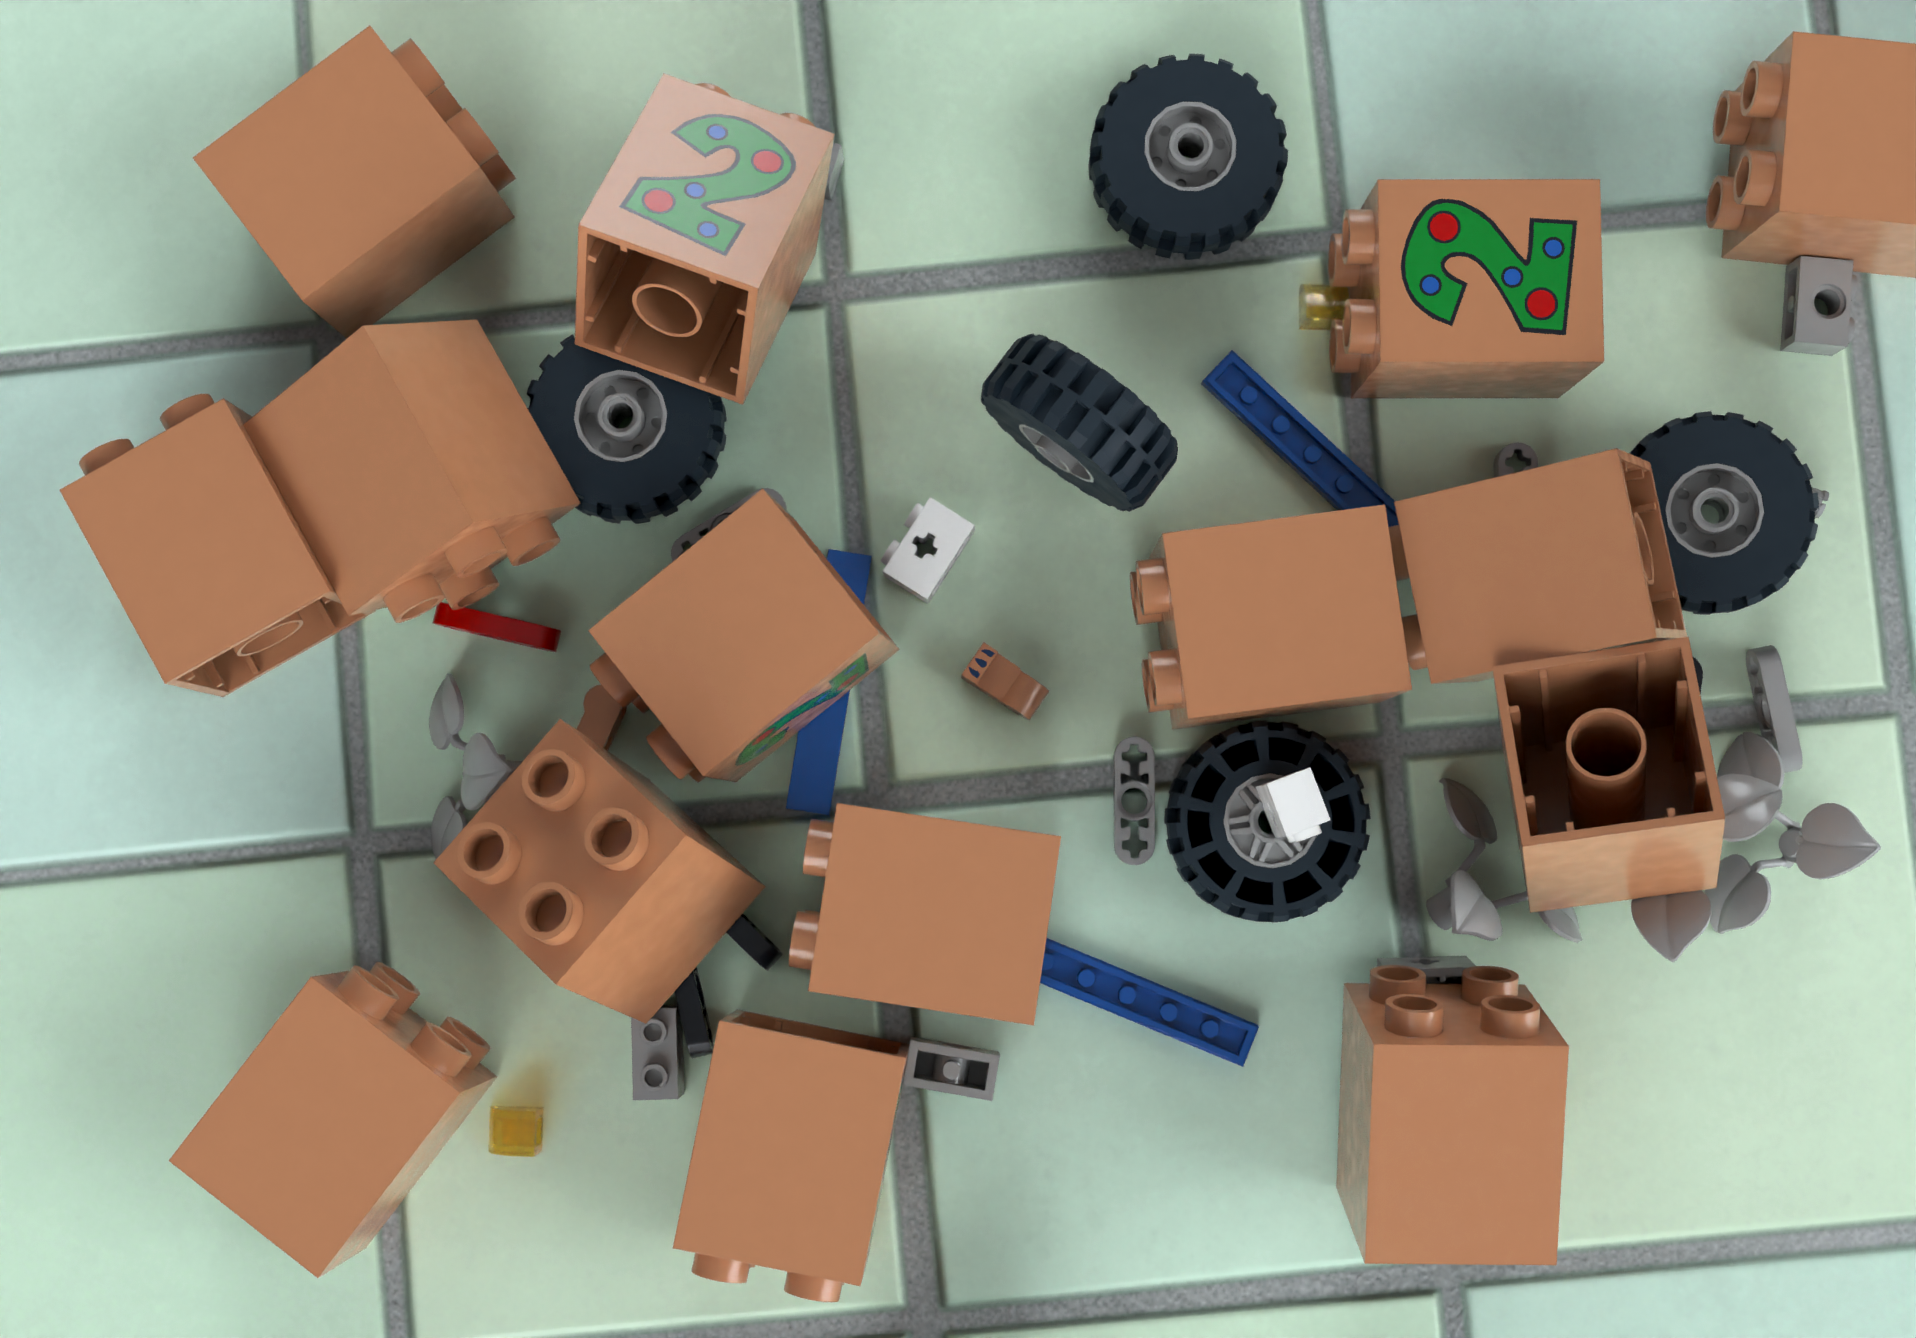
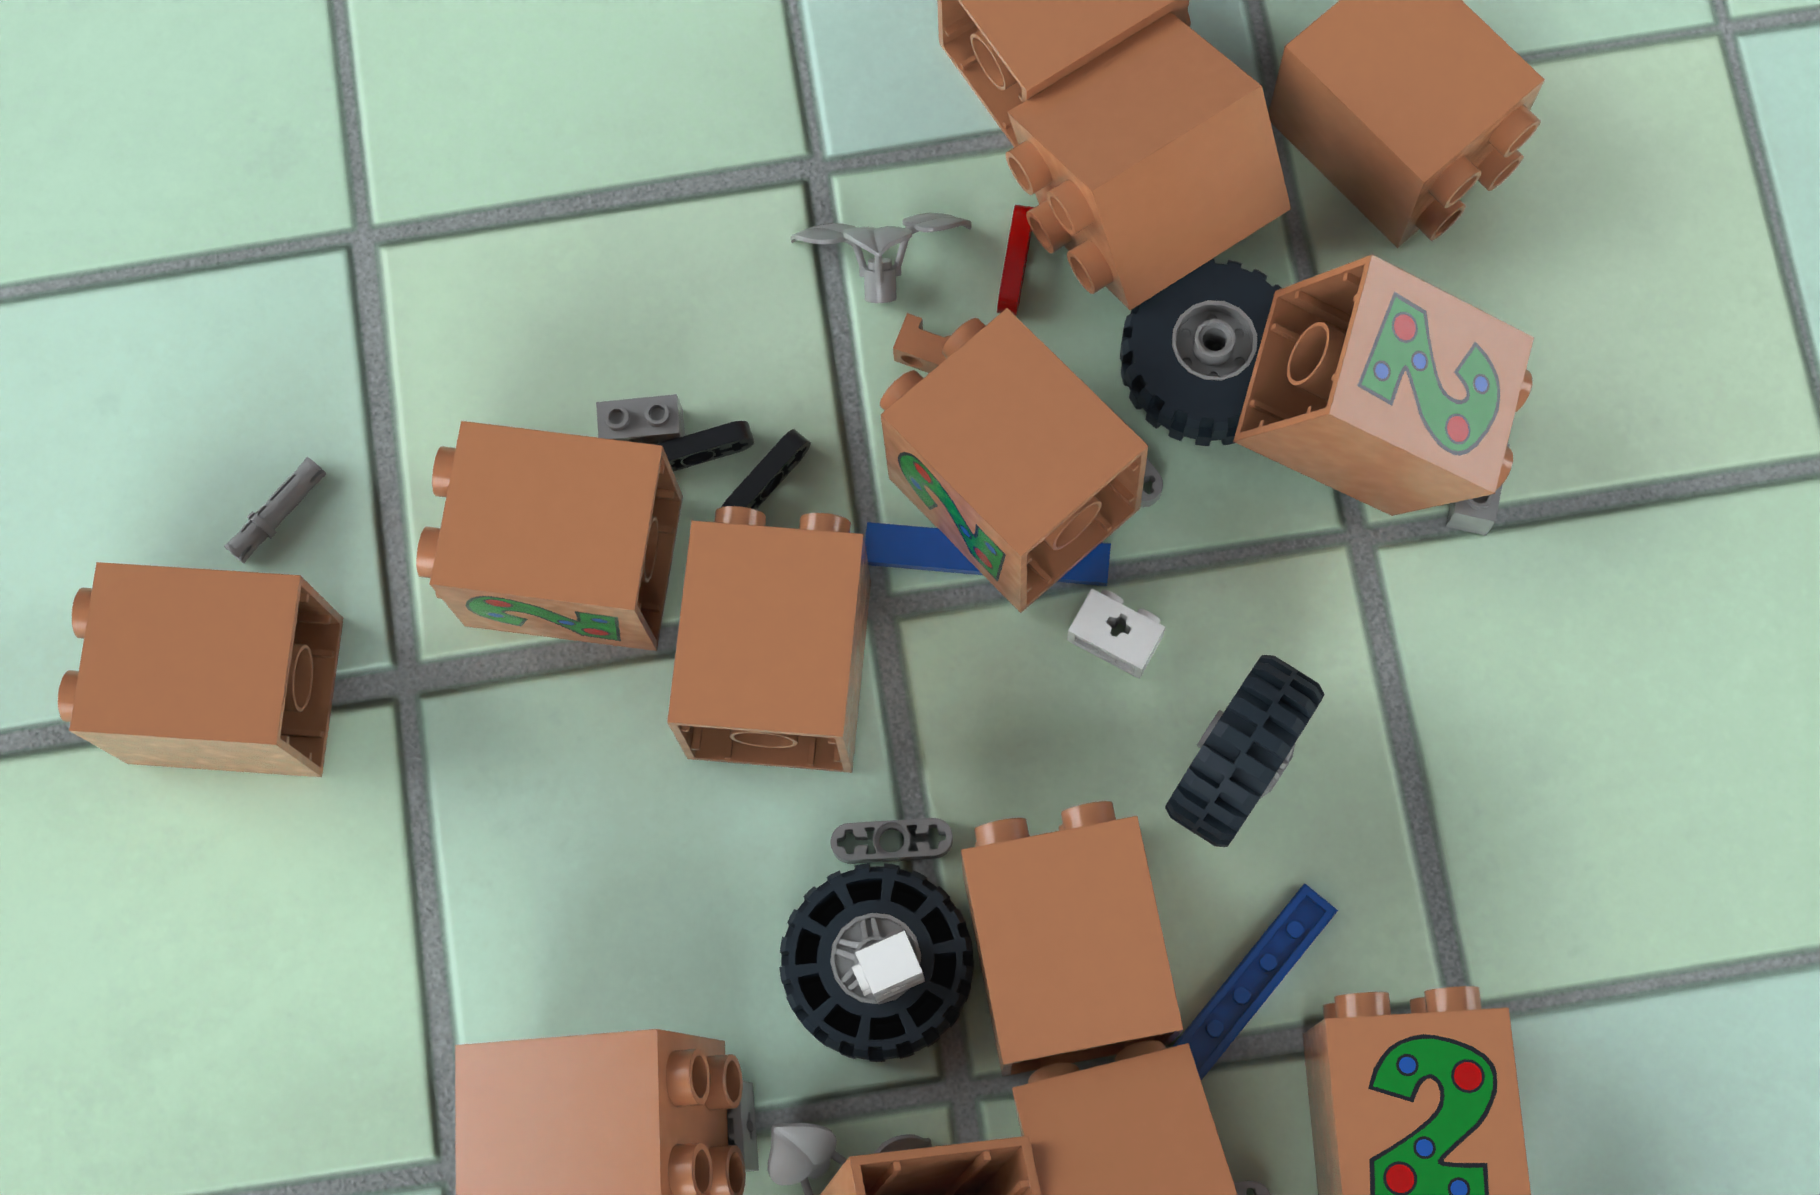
camera: 90 degrees right, 10 degrees down
nougat brick [169,962,498,1278] -> none
nougat brick [433,719,766,1024] -> none
clear yellow brick [488,1106,544,1157] -> none
light grey brick [903,1036,1000,1101] -> none
nougat leg [961,642,1049,720] -> none
blue tile [1040,938,1260,1067] -> none
black wheel [1088,54,1288,260] -> none
clear yellow brick [1299,284,1350,330] -> none

